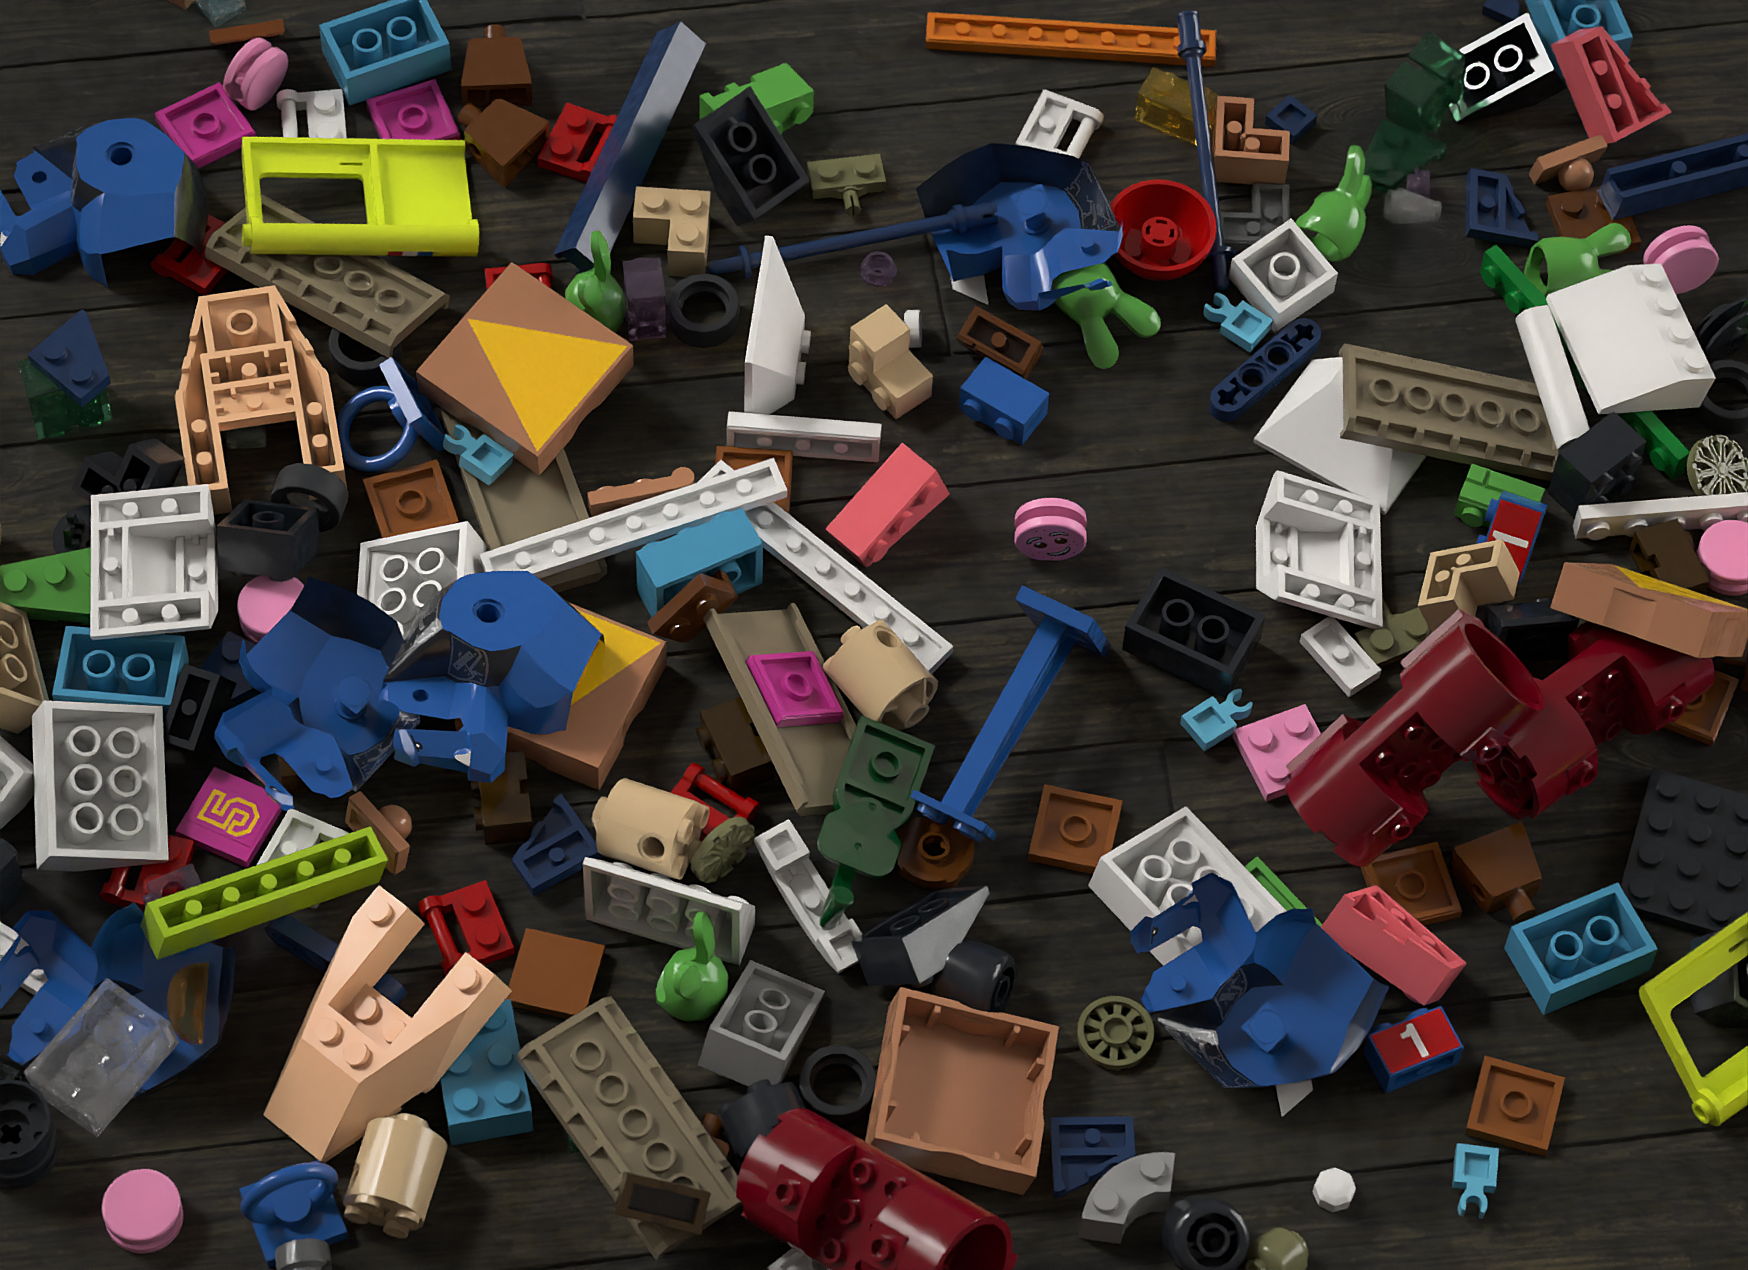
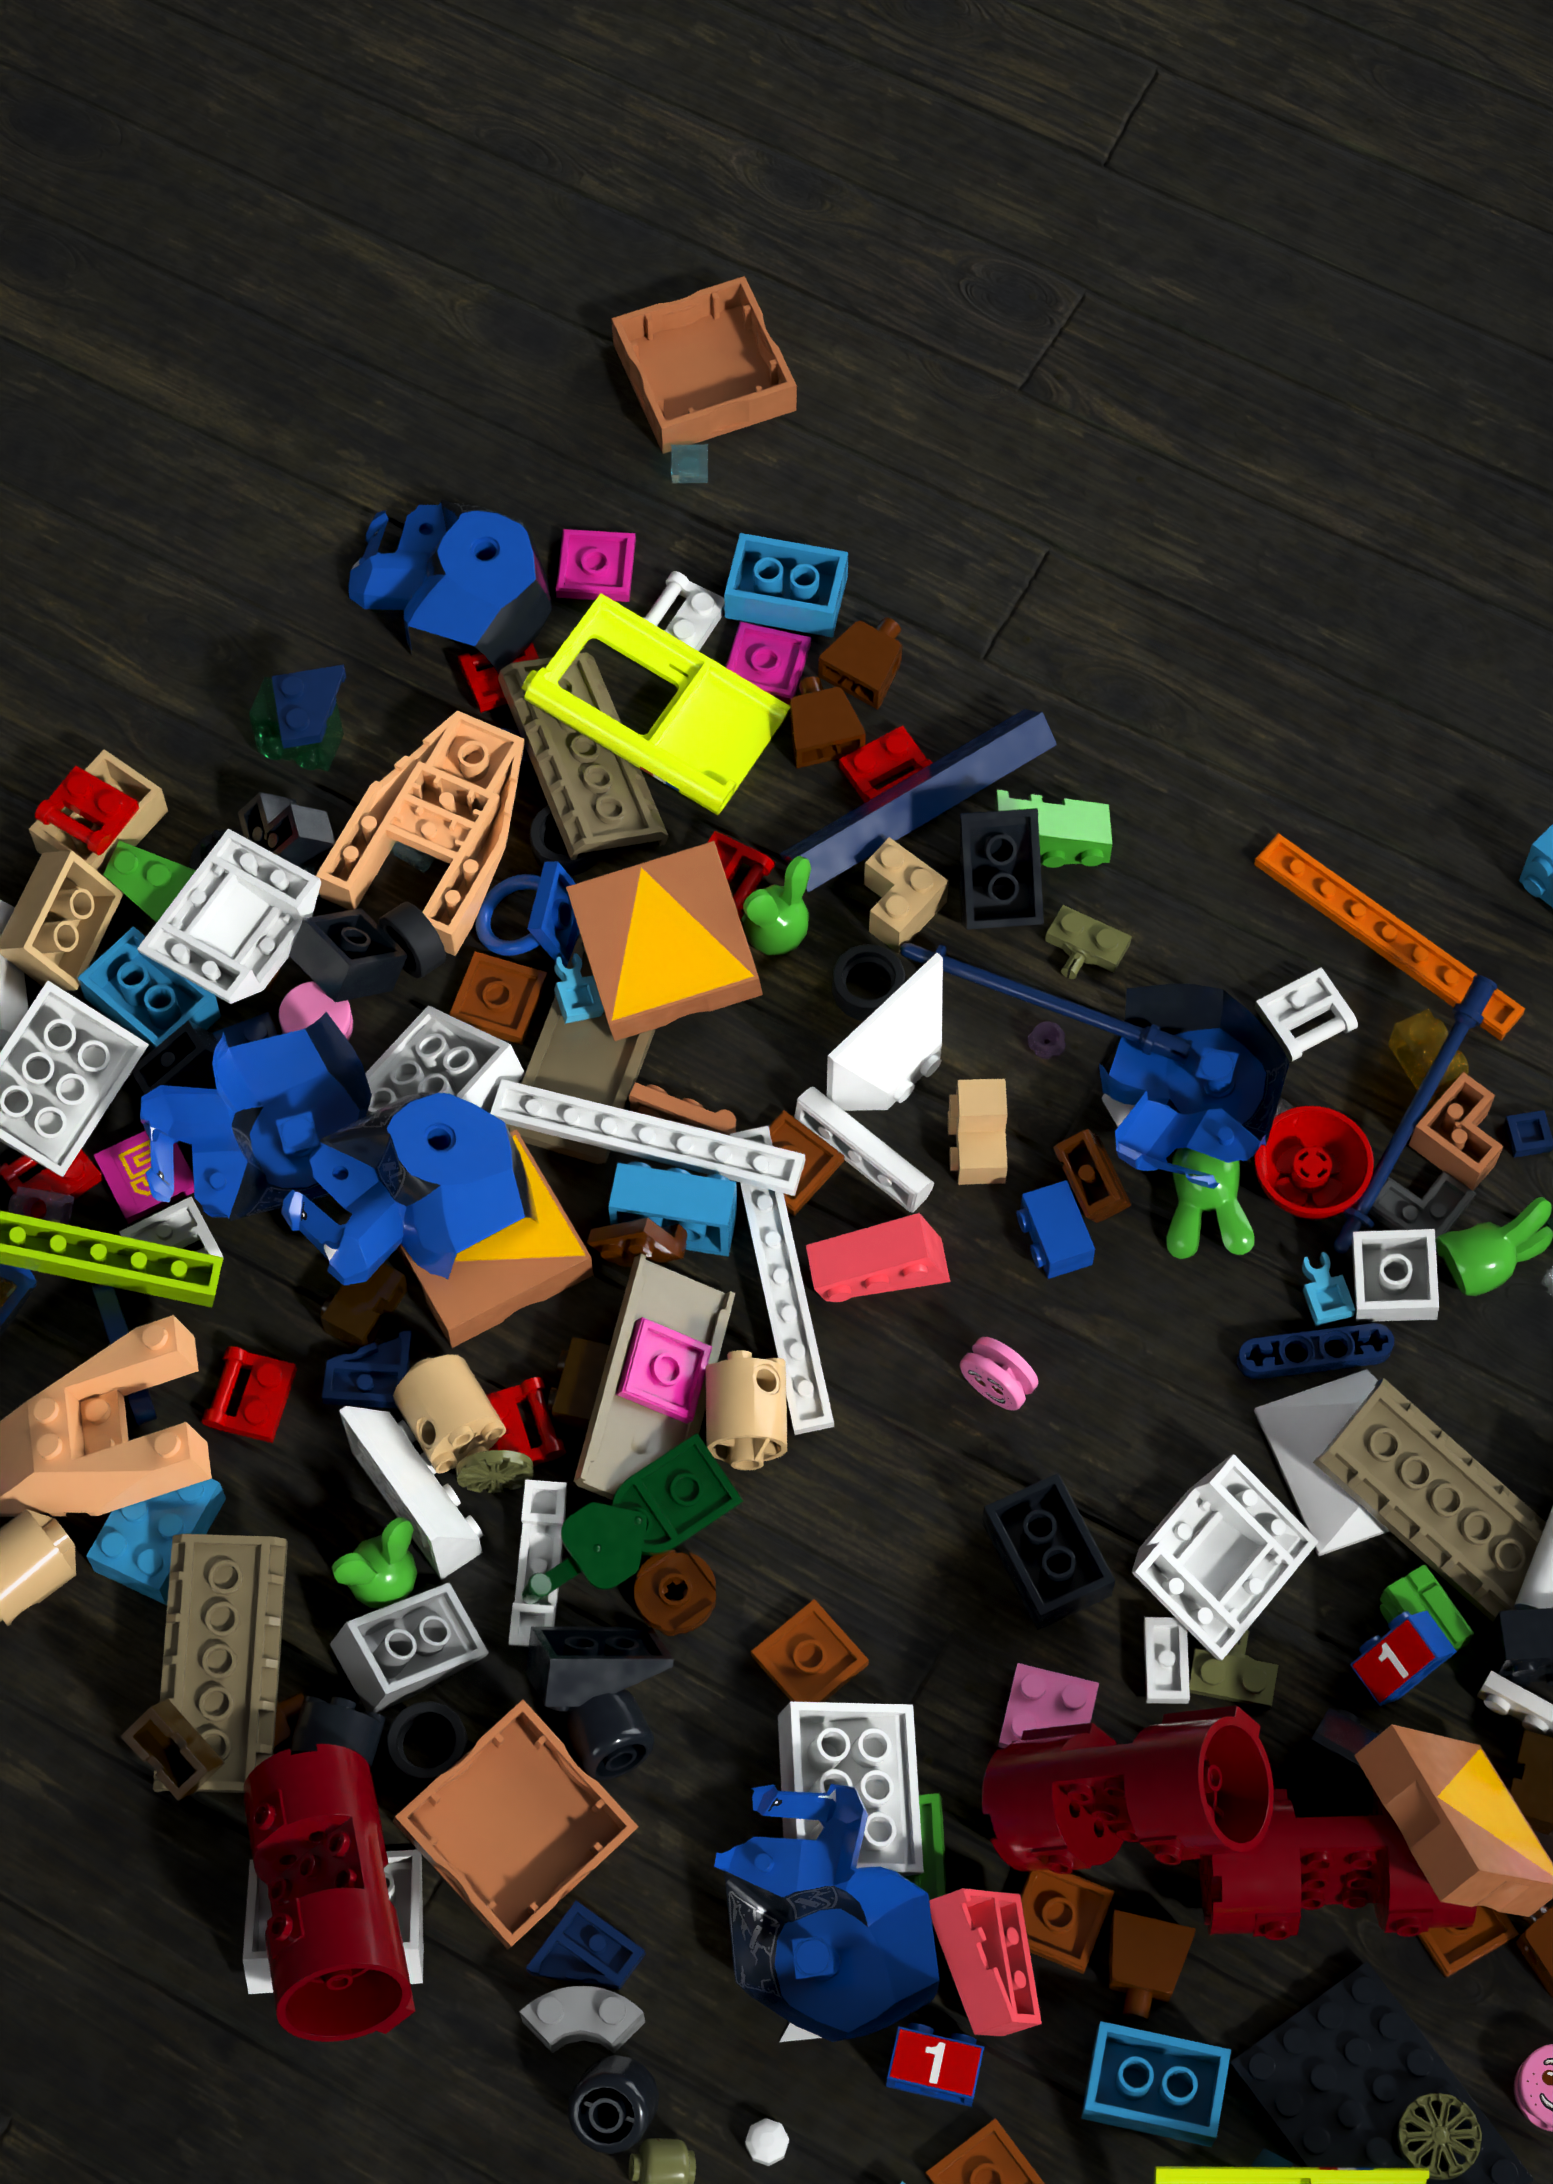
camera: 40 degrees right, 5 degrees up
dark orange tile [208,19,285,46] -> none
bright pink head [223,37,288,110] -> none
nougat tile [345,791,412,875] -> none
dark orange tile [505,928,605,1020] -> none
clear purple brick [622,258,666,341] -> none
white tile [904,310,922,348] -> none
blue piece [910,585,1111,843] -> none
olive wheel [1077,996,1154,1071] -> none
medium azure plate [1180,689,1253,752] -> none
tan brick [1418,539,1520,632] -> none

